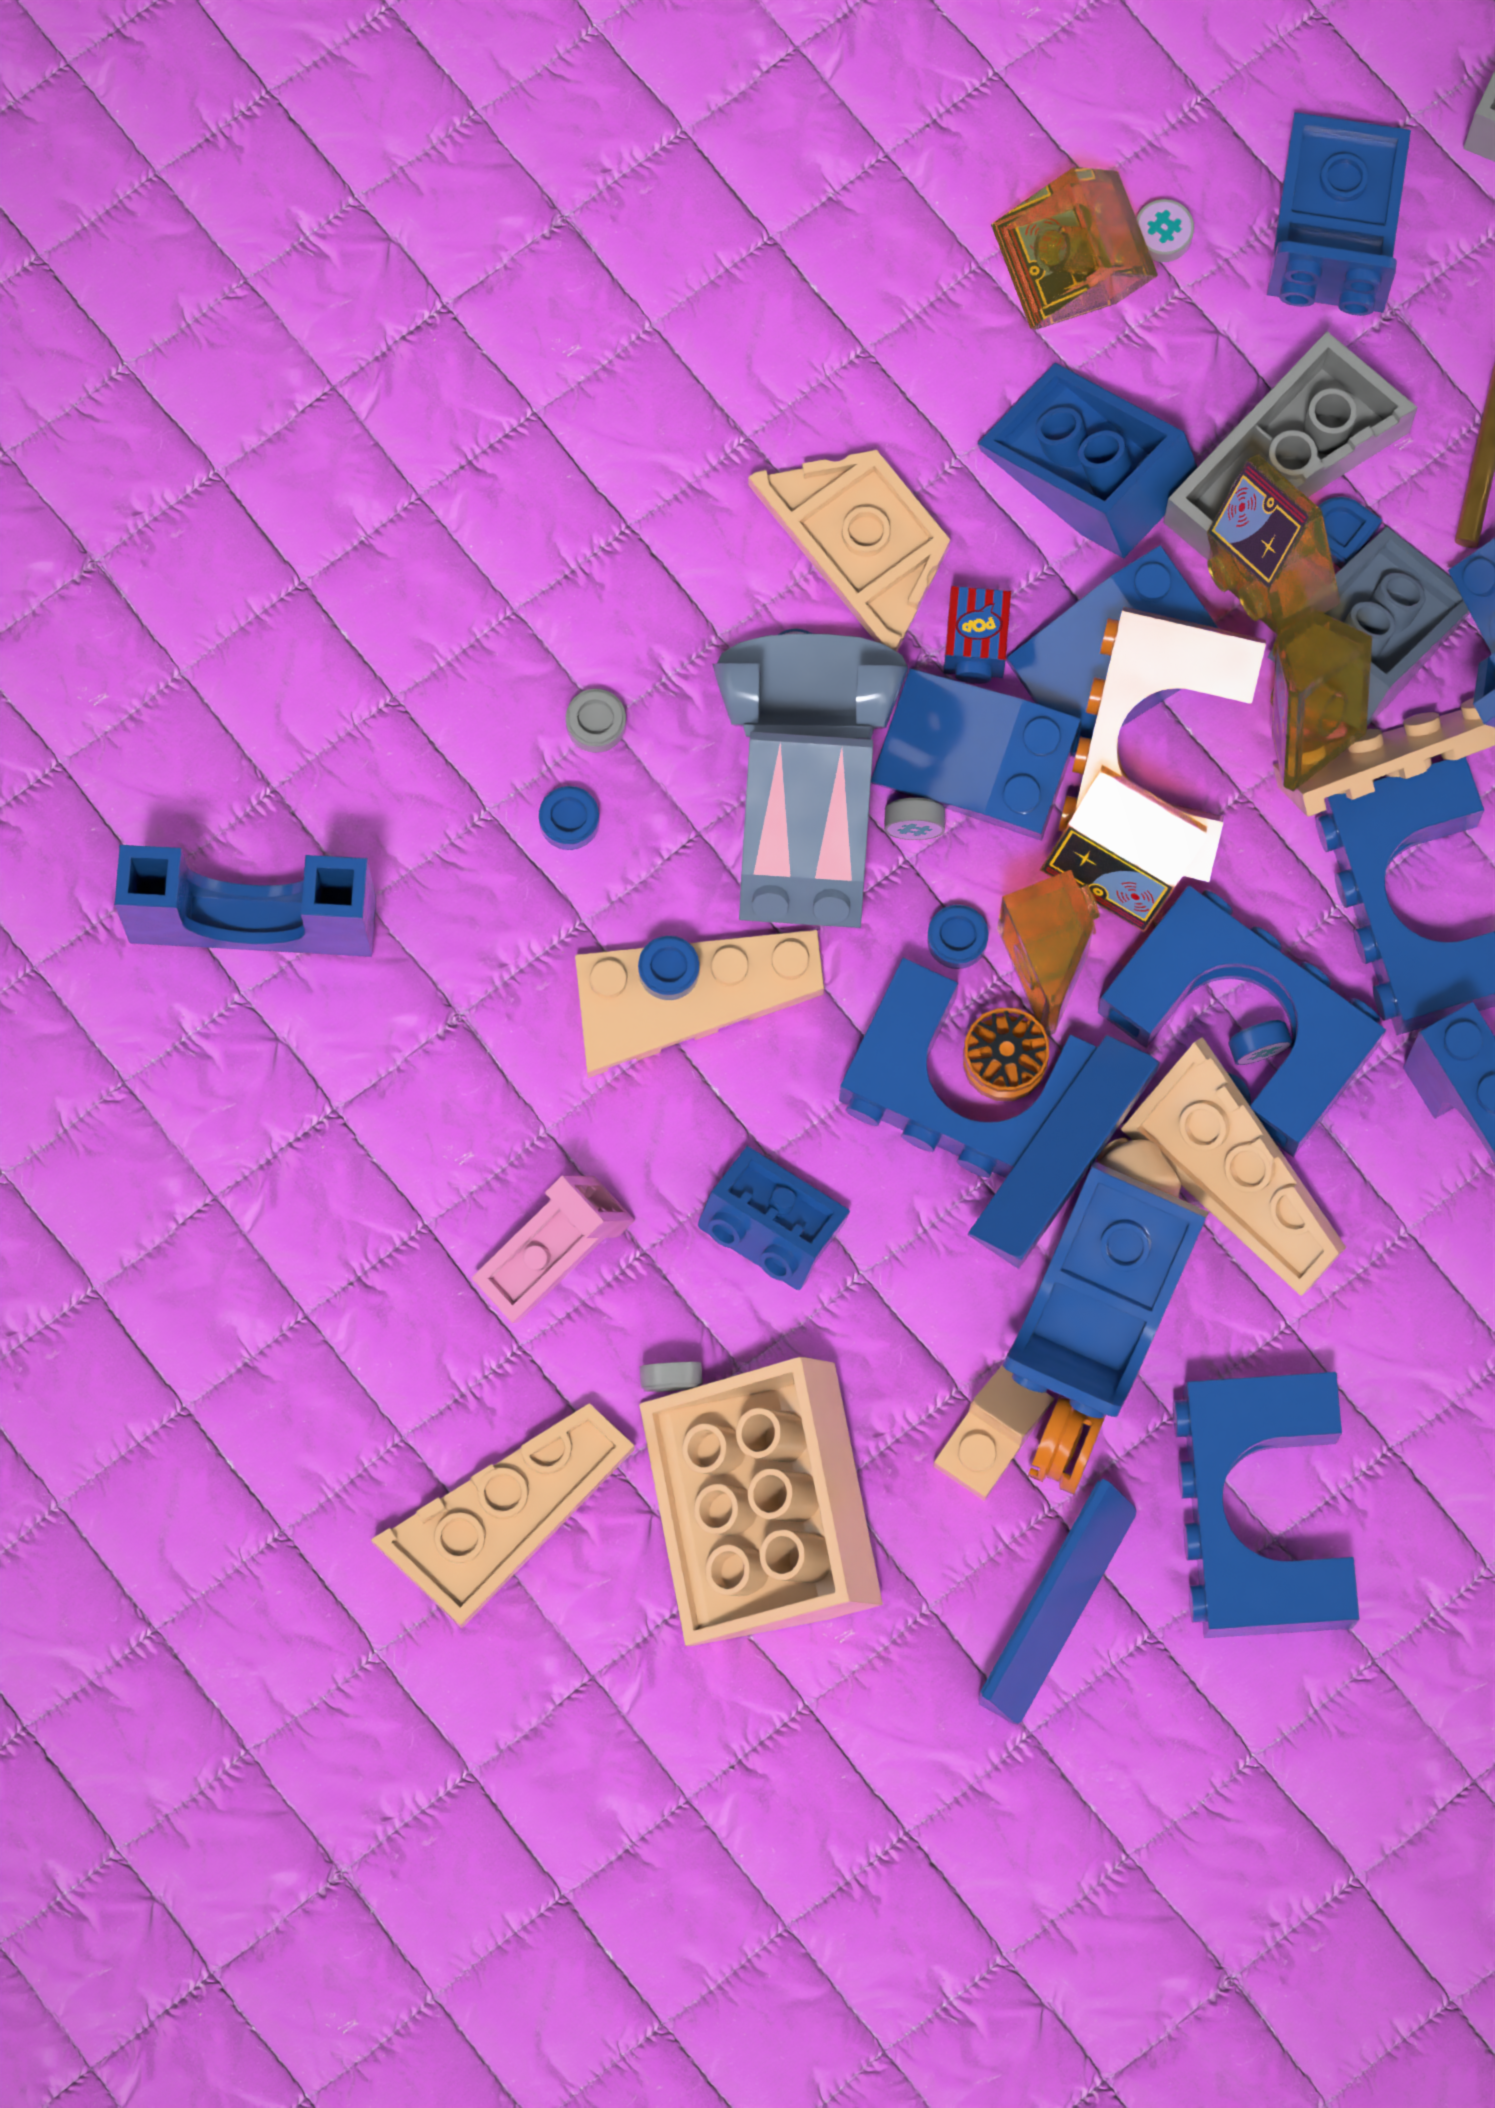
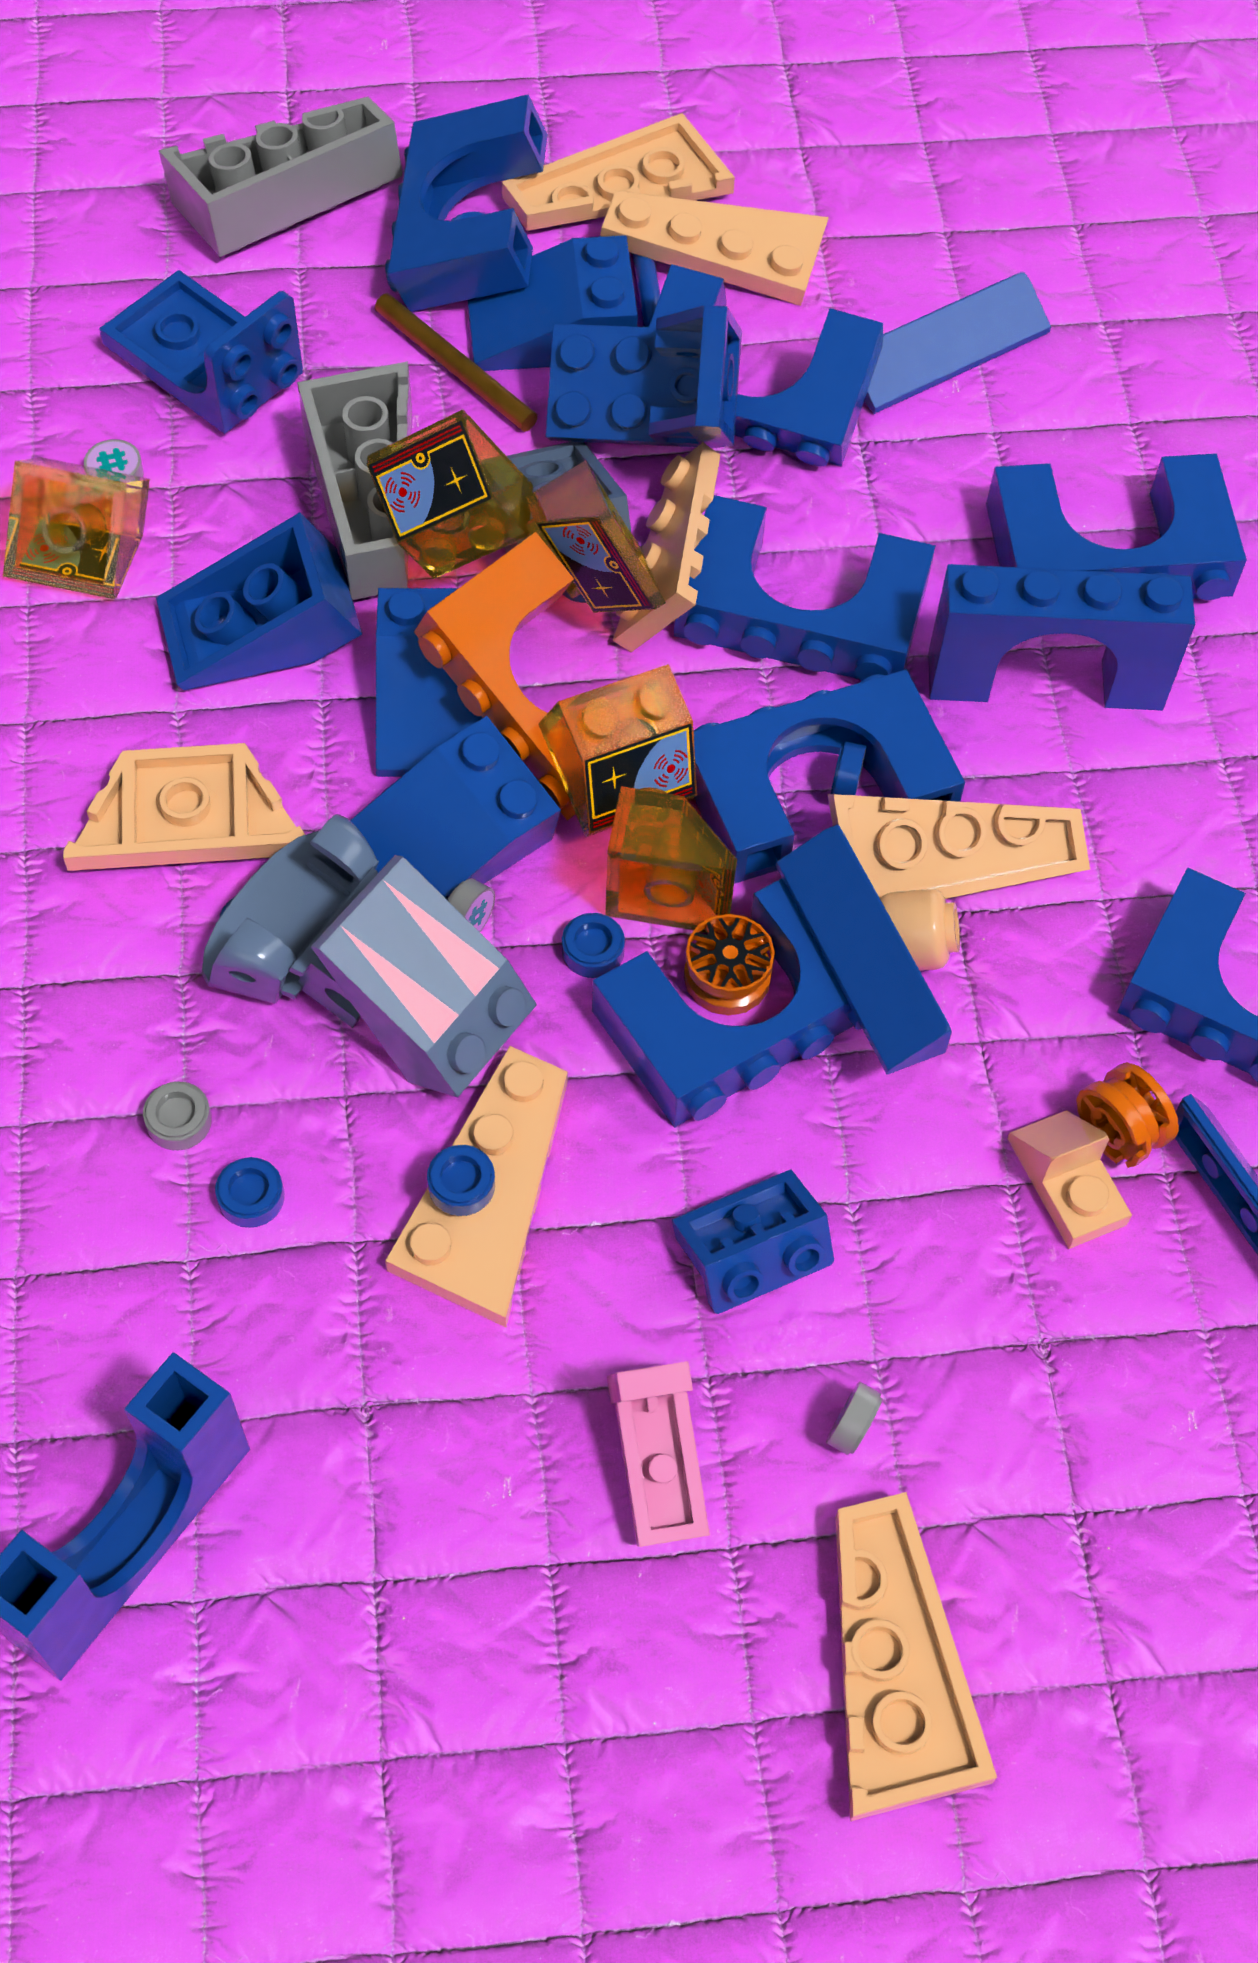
camera: 60 degrees left, 15 degrees down
light nougat slope [639,1357,883,1646] -> none
brick [943,586,1011,684] -> none
blue bracket [1003,1162,1209,1418] -> none

